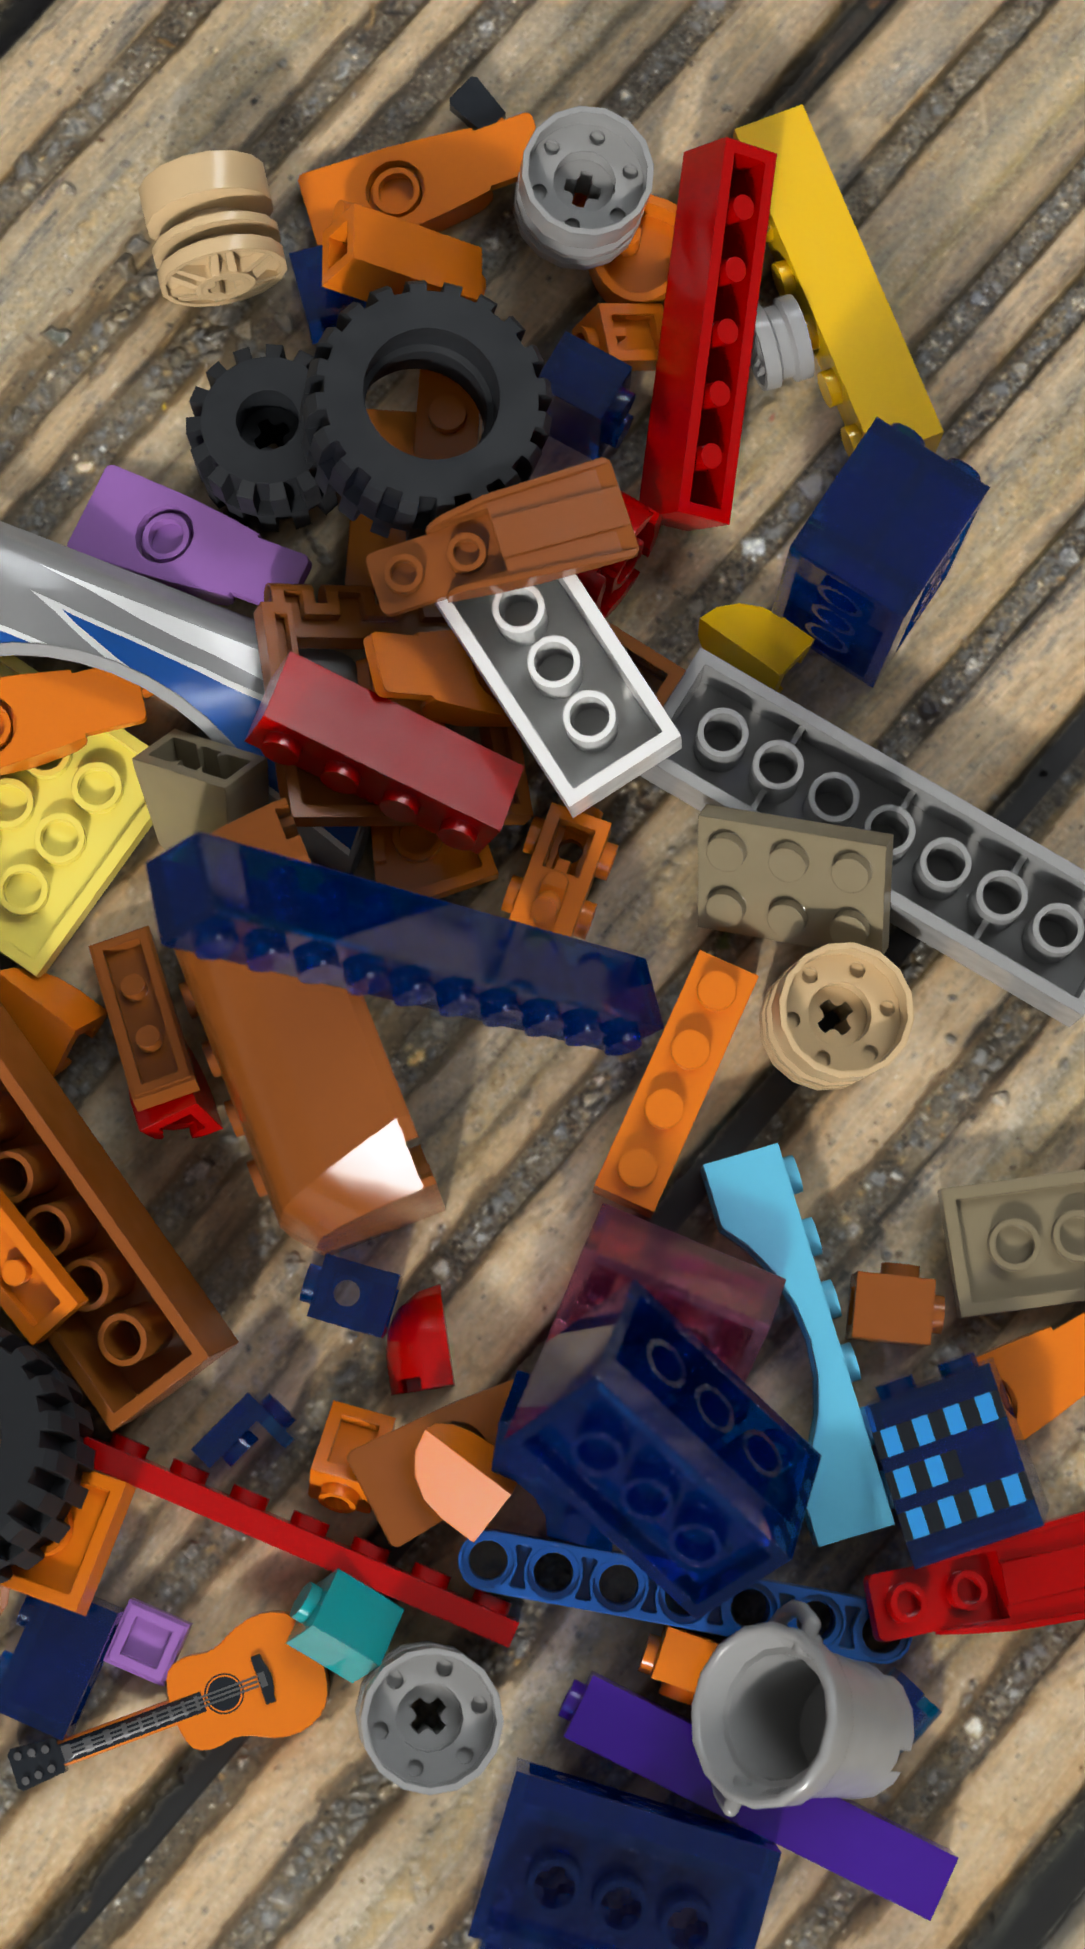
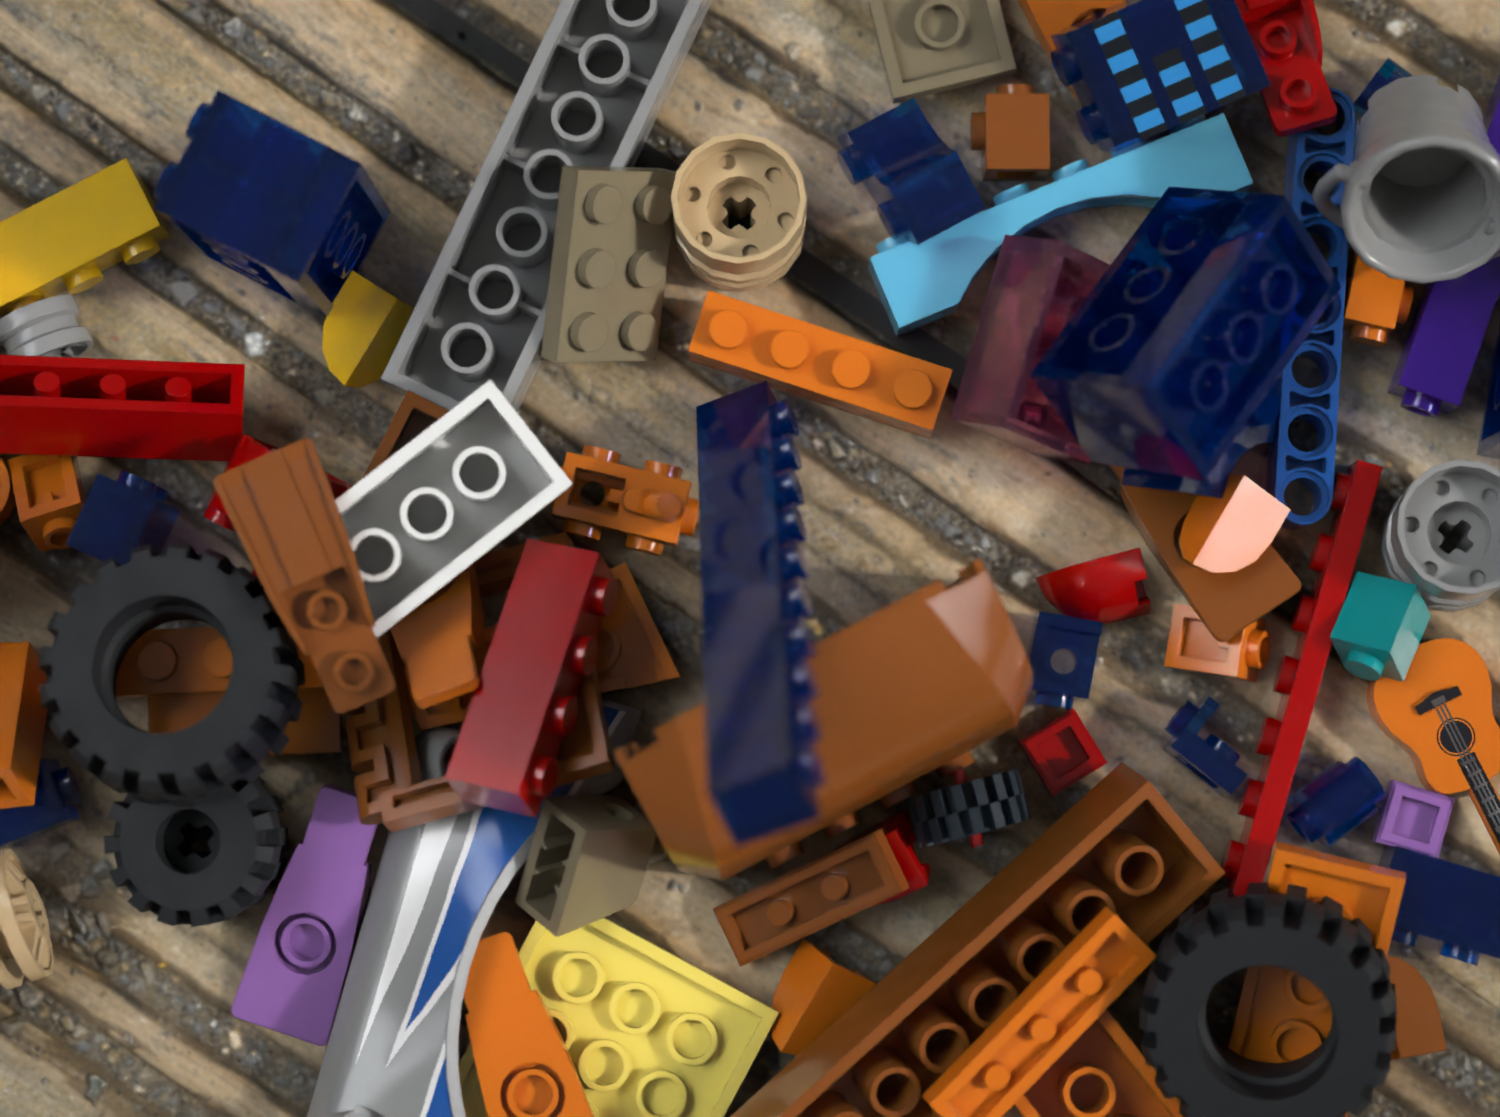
camera: 90 degrees left, 5 degrees up
none -> clear blue brick [836,98,986,245]
none -> black wheel [905,768,1031,849]
none -> red tile [1018,708,1107,796]
none -> clear blue brick [1287,756,1386,848]

